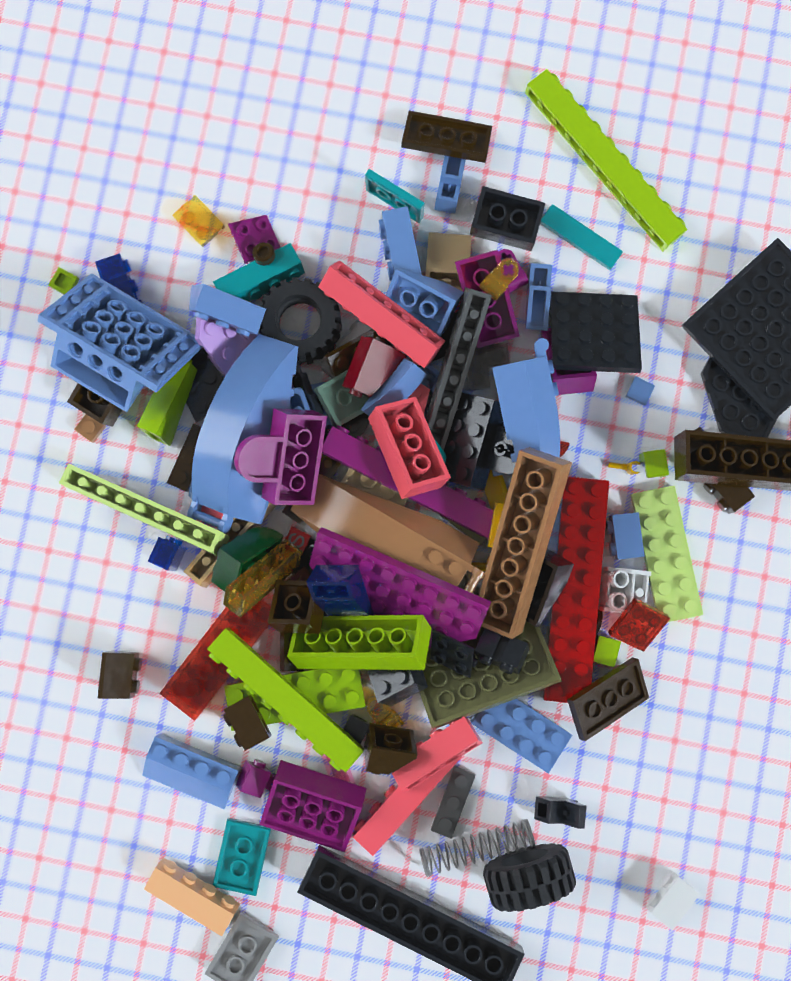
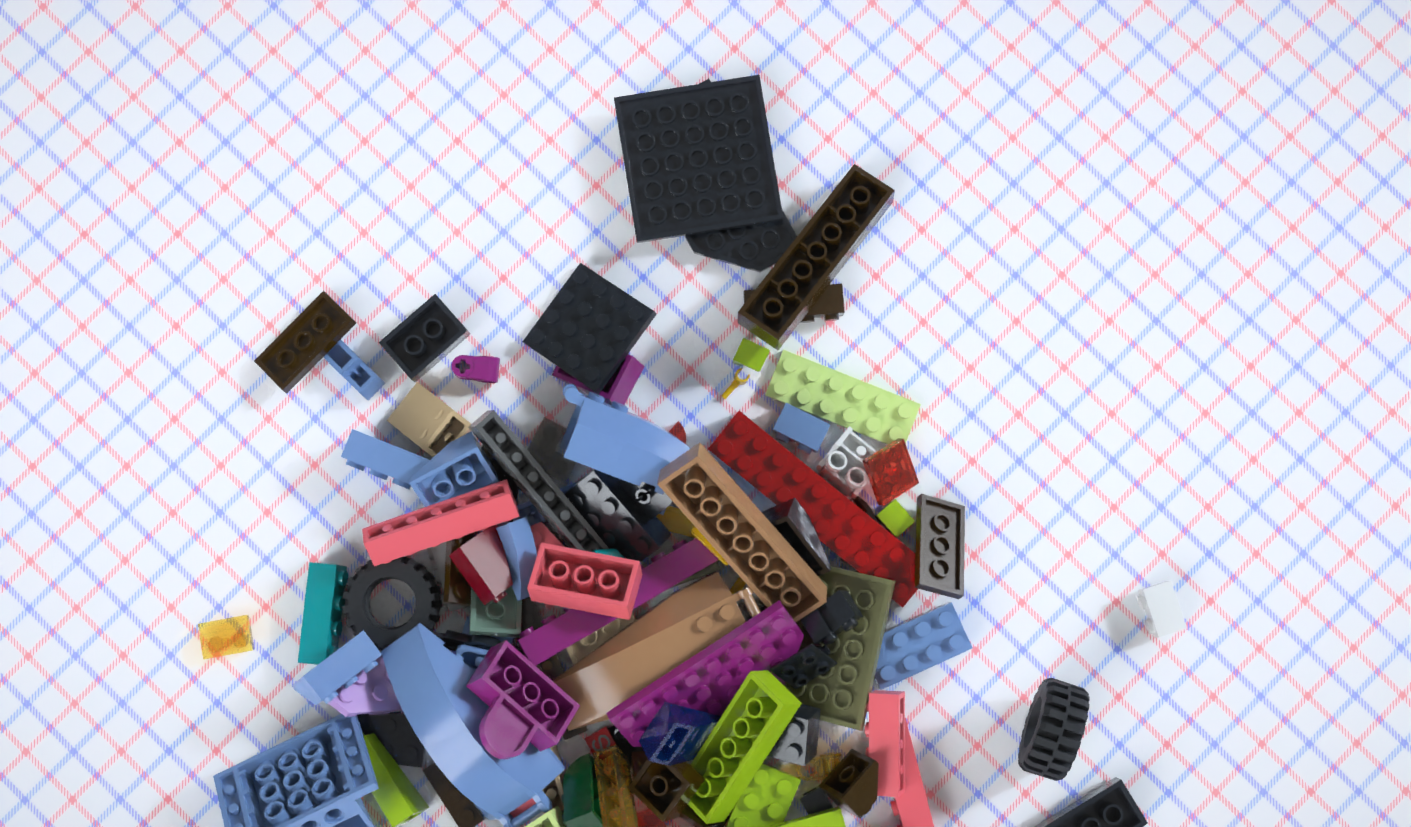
camera: 60 degrees left, 0 degrees up
lime plate [48,267,80,295] -> none
clear blue slope [95,253,143,303] -> none
magenta hinge [228,215,281,264] -> none
dark brown tile [252,242,275,266] -> none
teal tile [365,169,425,223] -> none
light grey piece [419,818,536,878] -> none
dark grey plate [430,766,476,839] -> none
magenta slope [455,249,520,348] -> none
clear yellow piece [478,258,519,301] -> none
lime brick [525,69,688,252] -> none
medium blue slope [525,263,552,331] -> none
black brick [534,796,587,829] -> none
teal tile [540,204,624,270] -> none
medium blue tile [625,376,655,406] -> none

